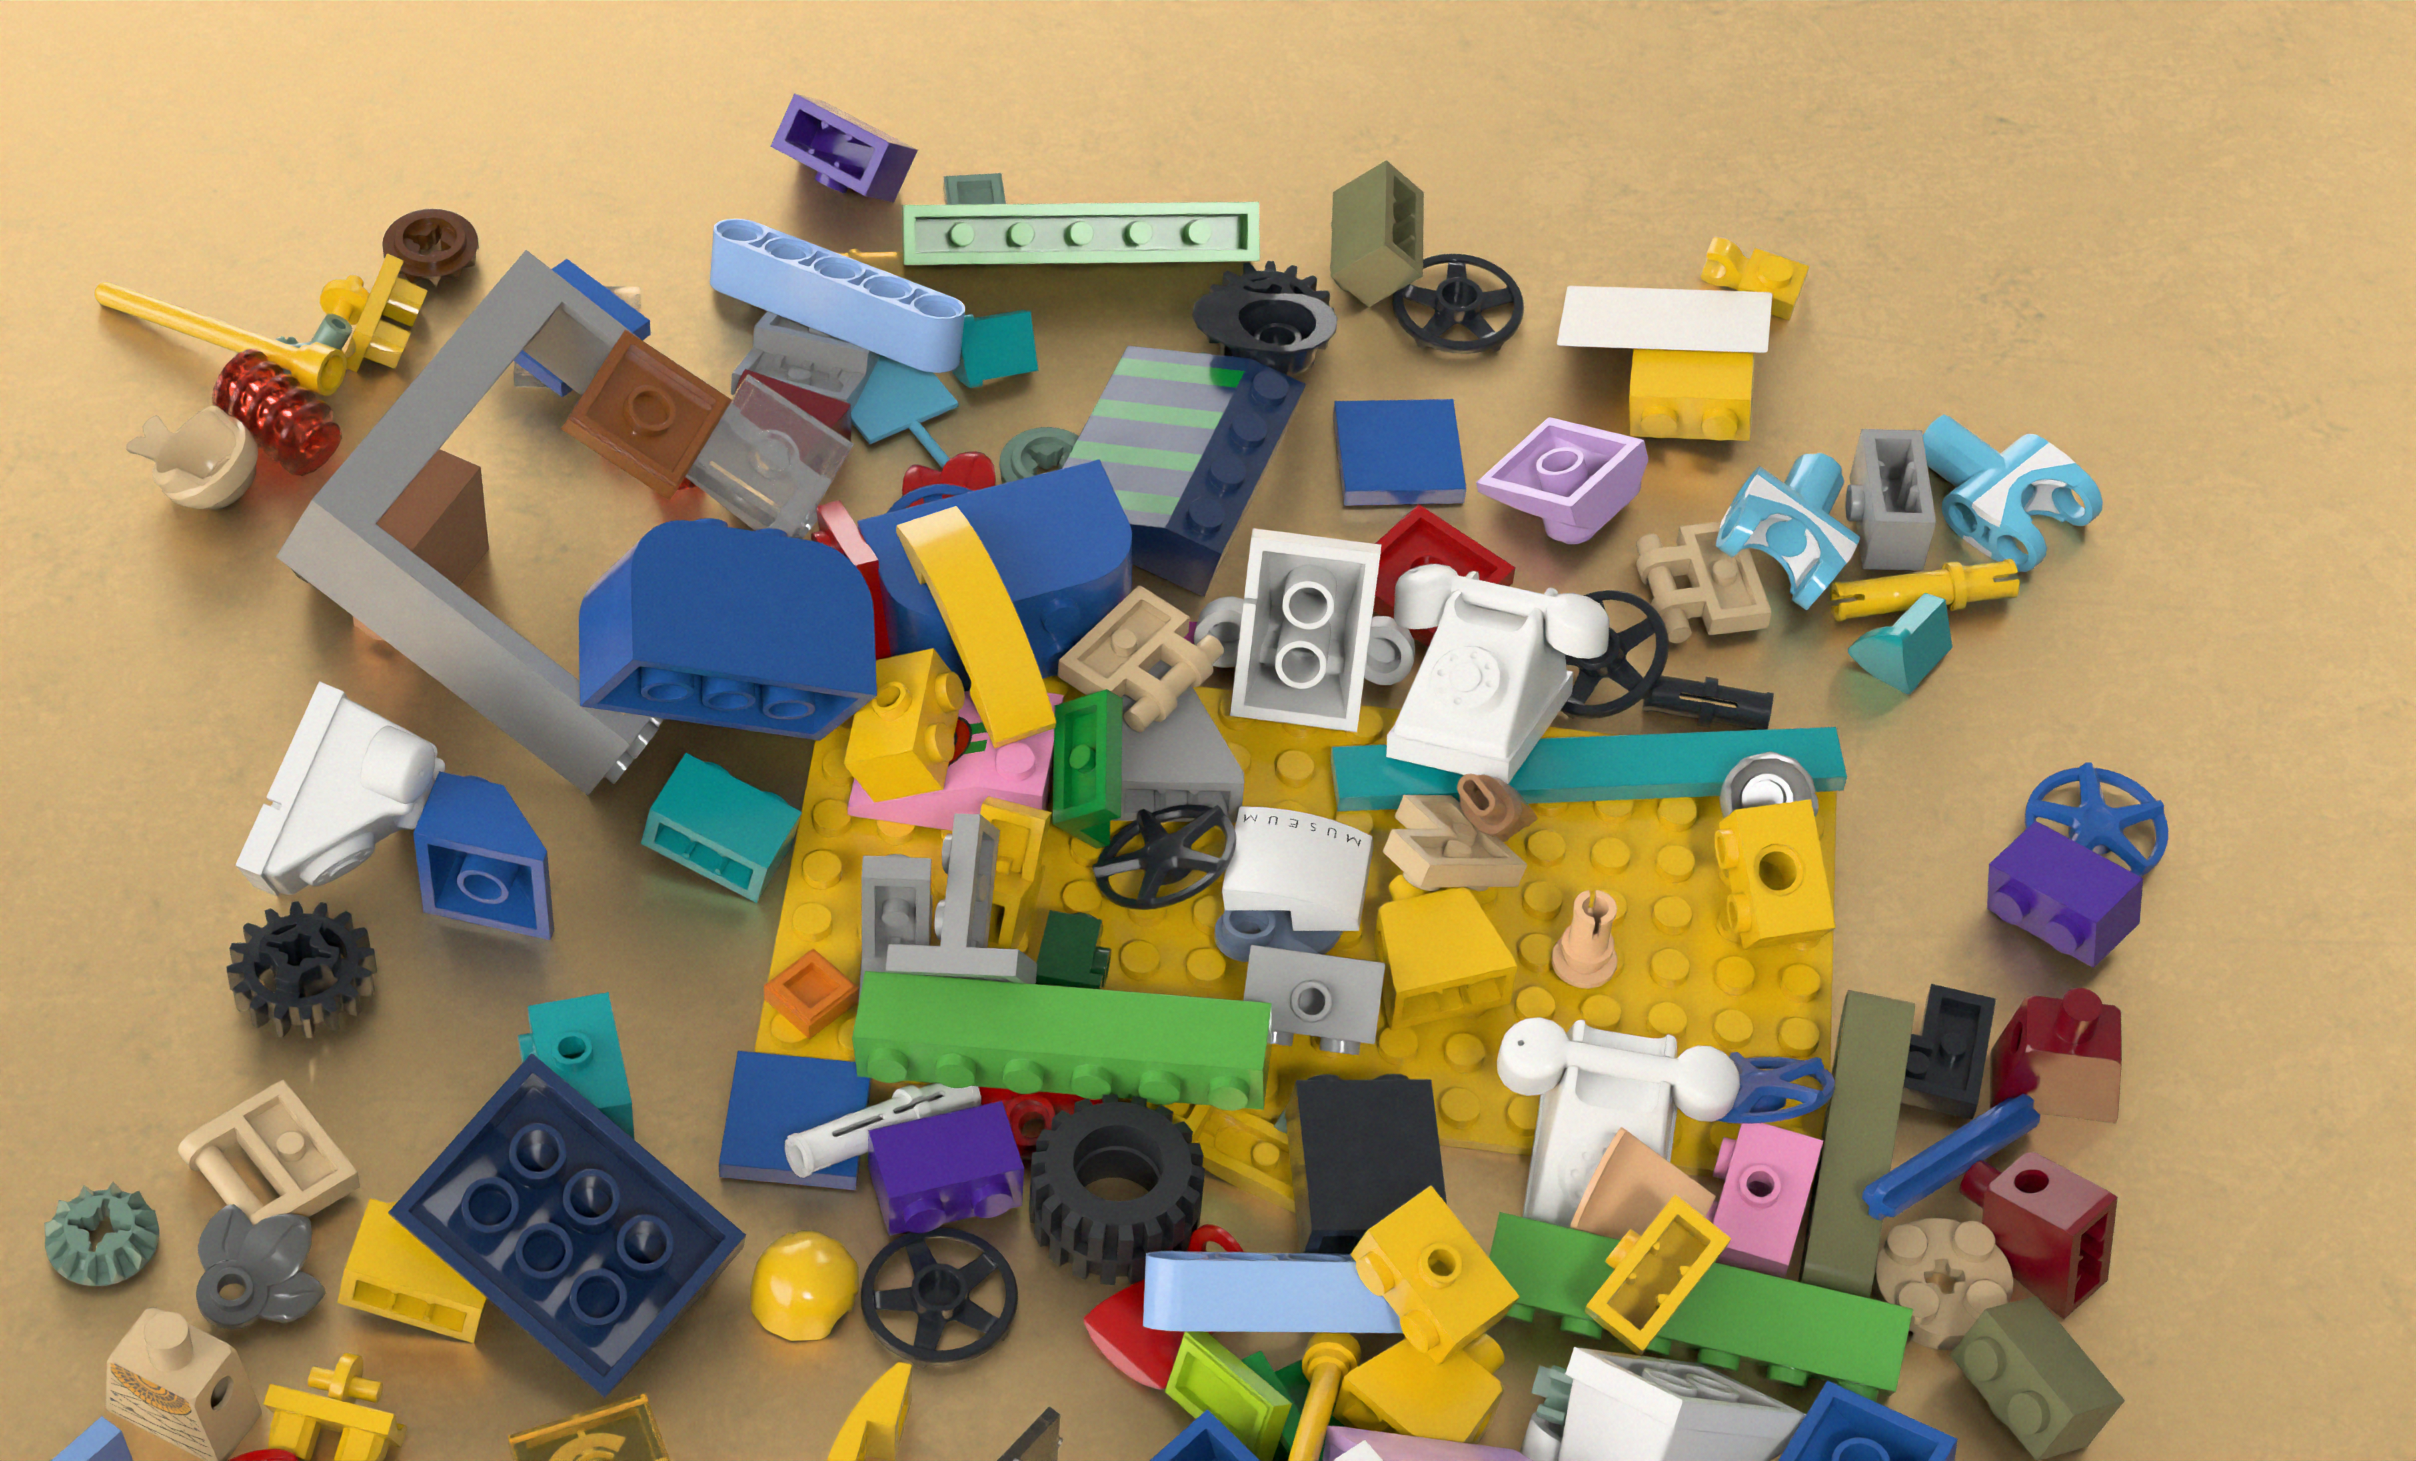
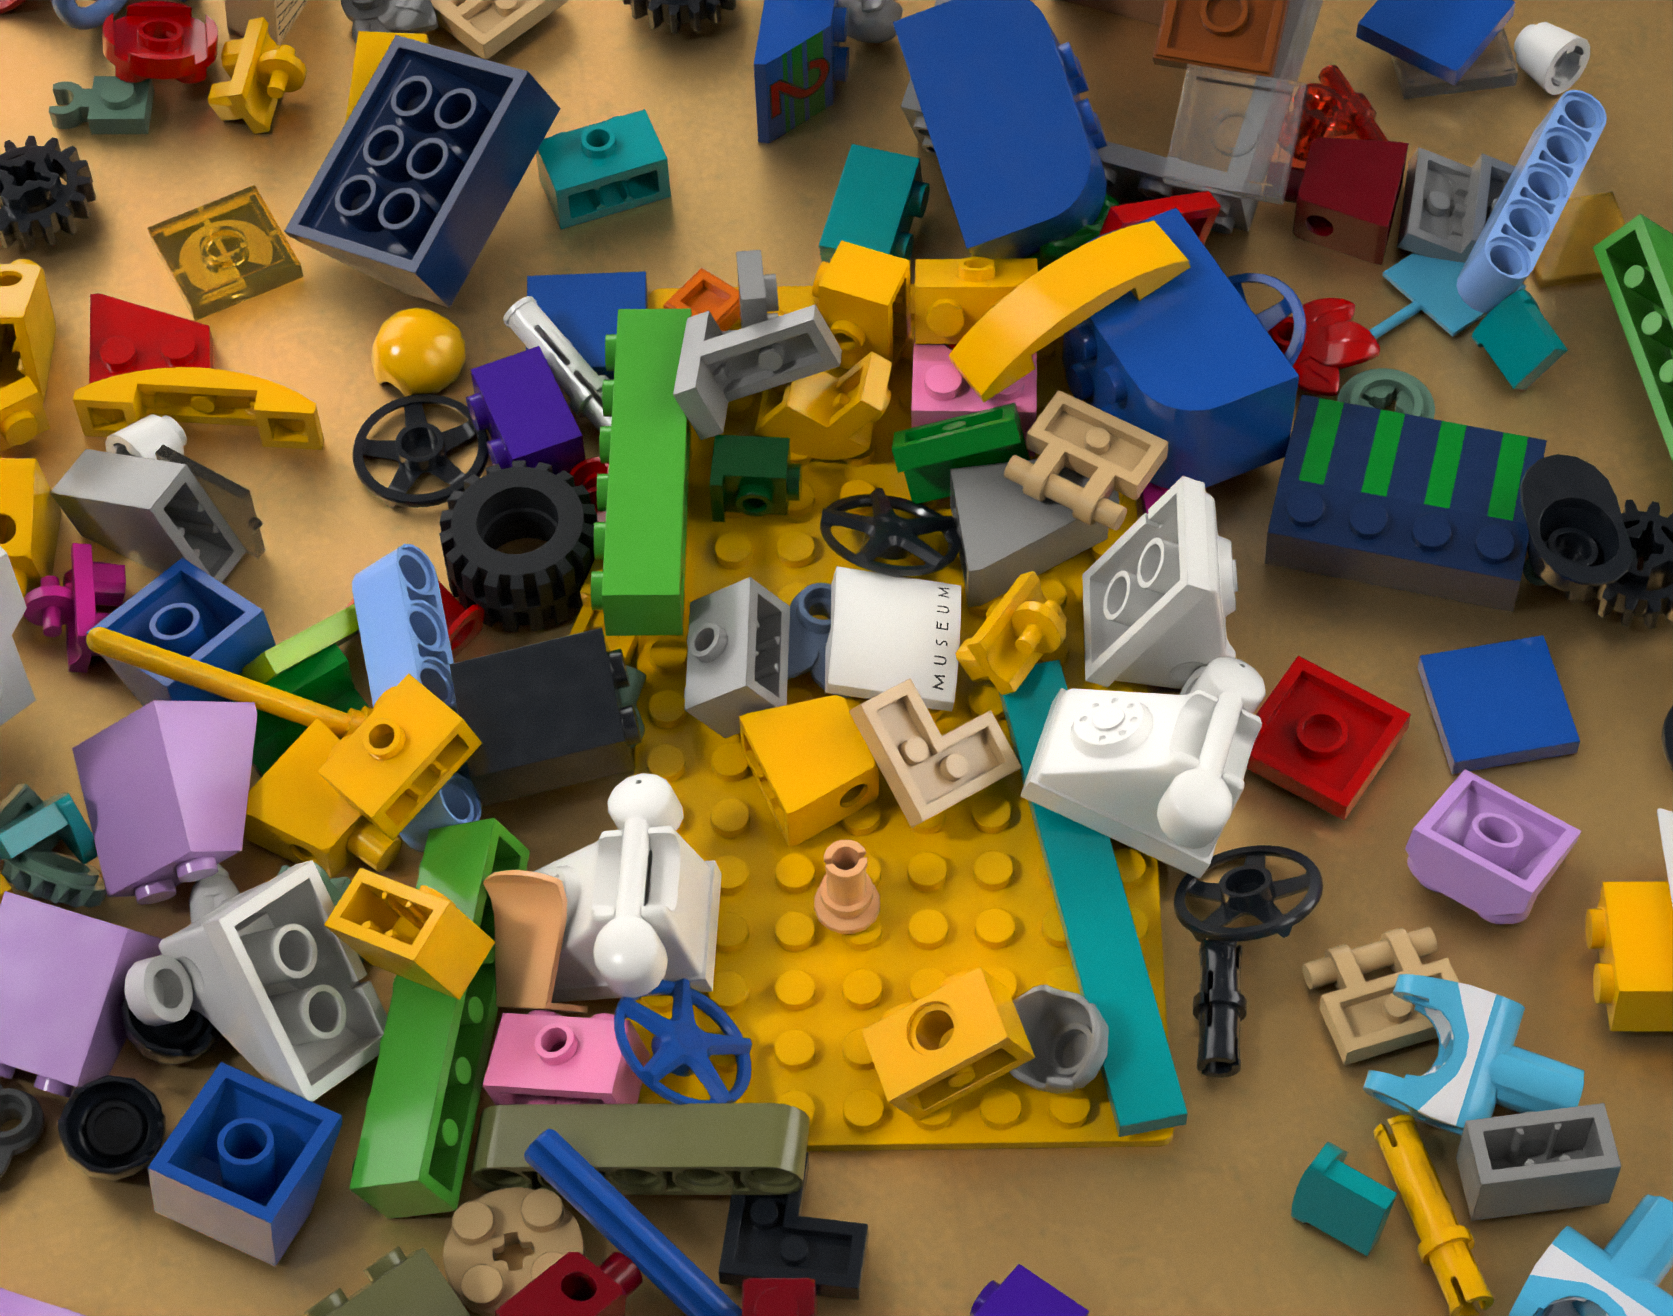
camera: 90 degrees right, 5 degrees up
medium nougat piece [1457,773,1538,842] -> none
none -> yellow brick [812,240,911,382]
none -> yellow hips [955,571,1068,695]
none -> white hat [1514,22,1590,95]

